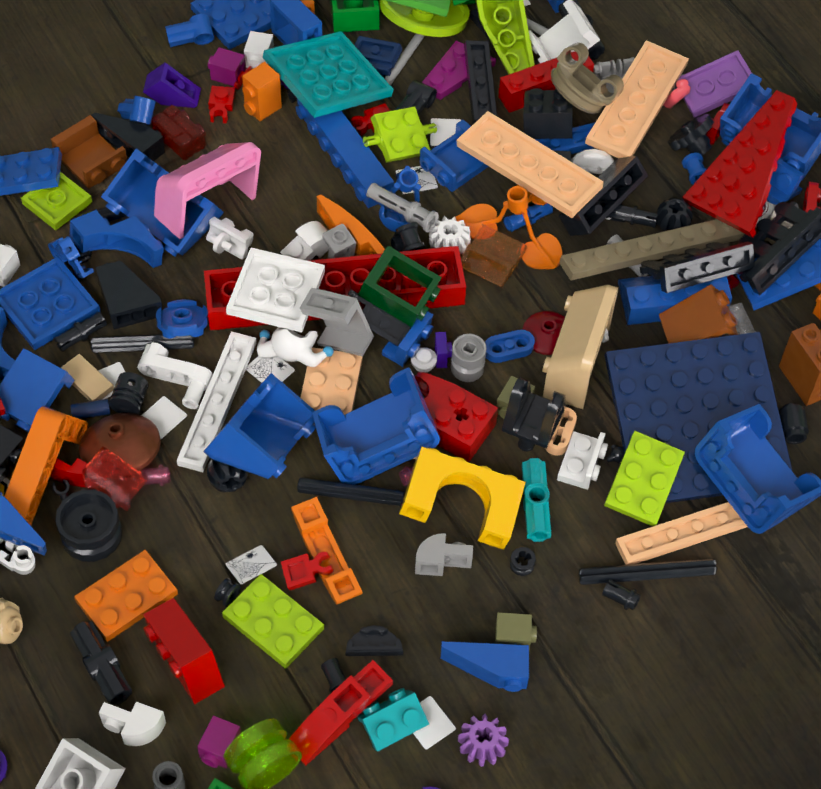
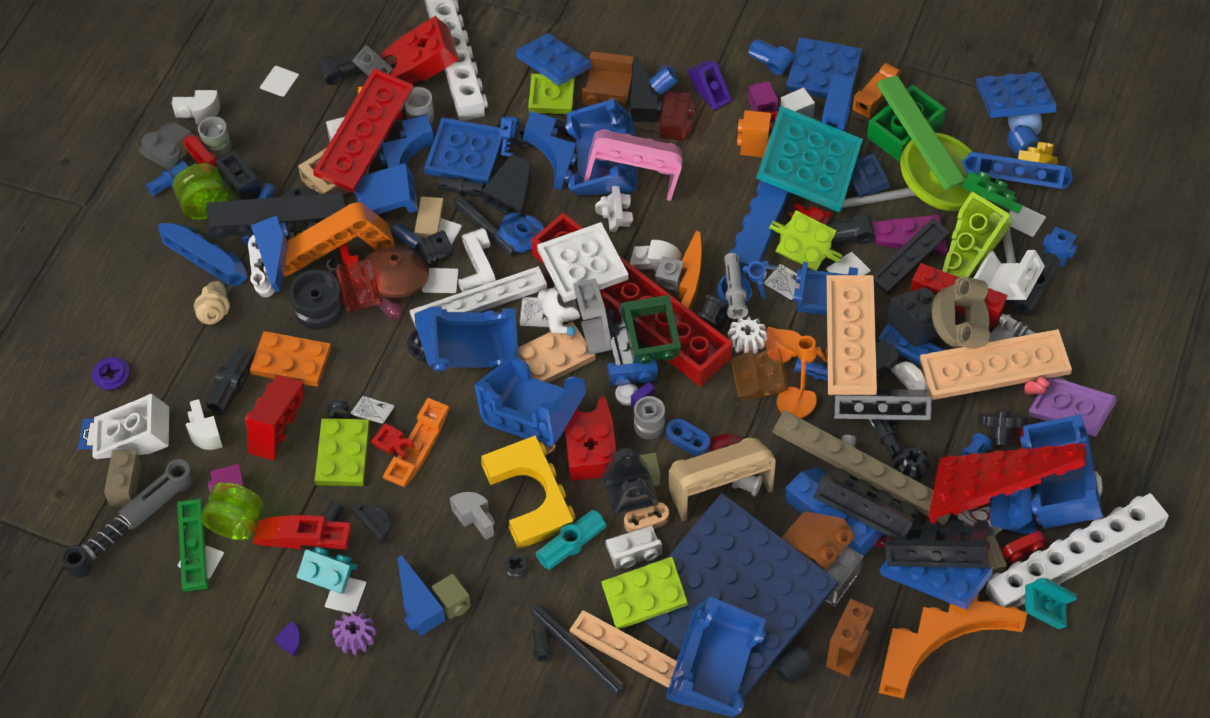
camera: 55 degrees right, 0 degrees up
red plate [208,85,236,124] -> none
black axle [297,478,405,506] -> none

